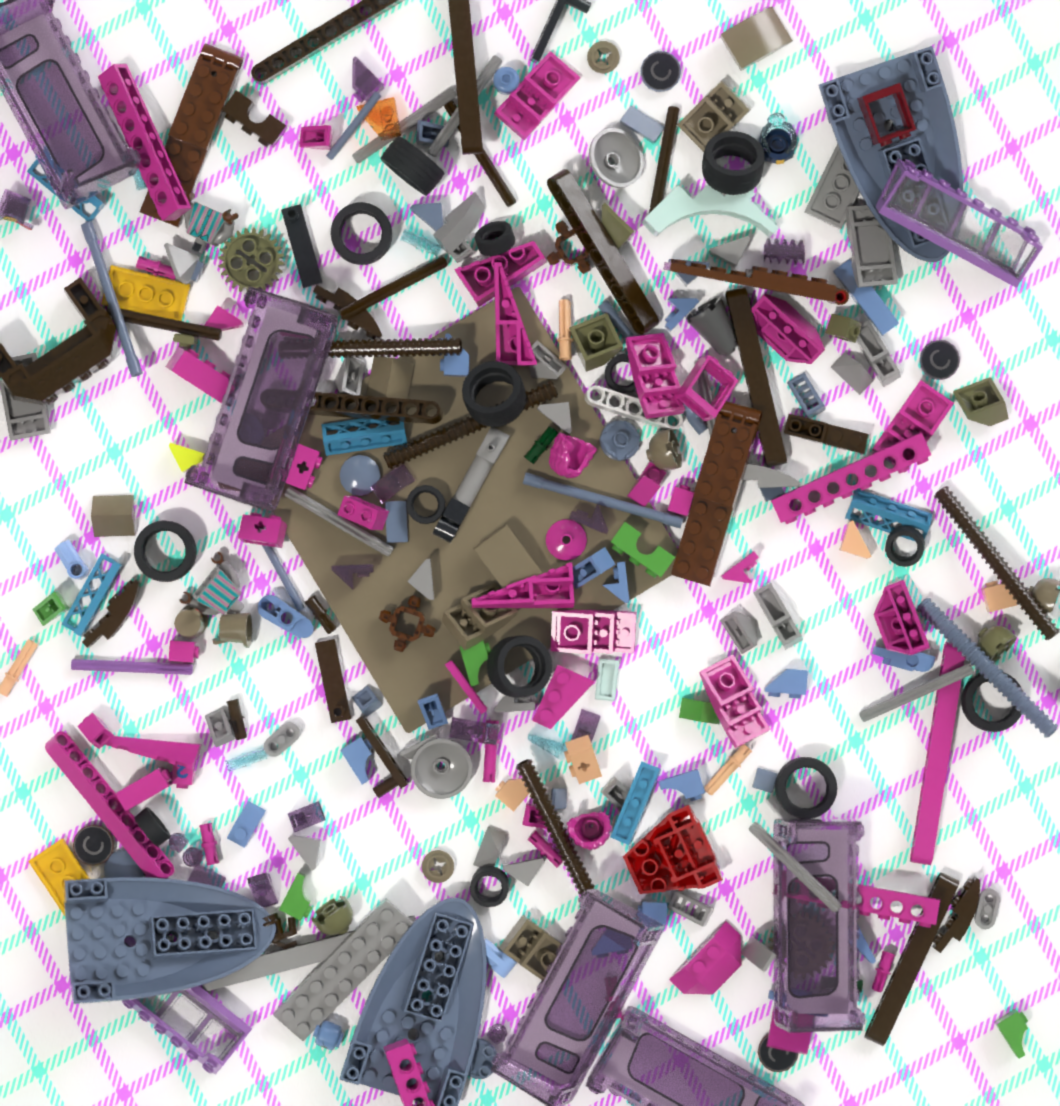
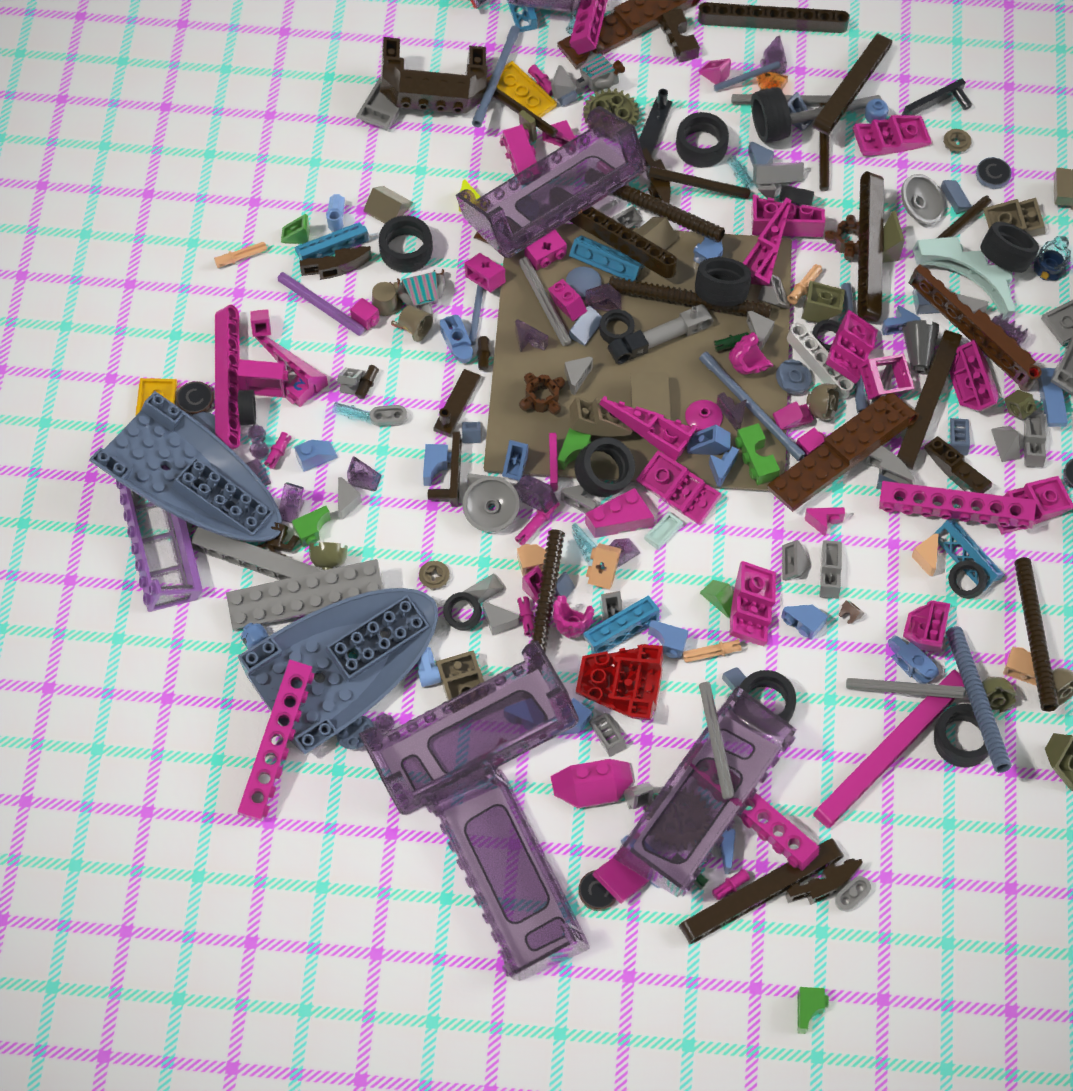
camera: 35 degrees right, 25 degrees down
none -> tile [839,600,865,624]

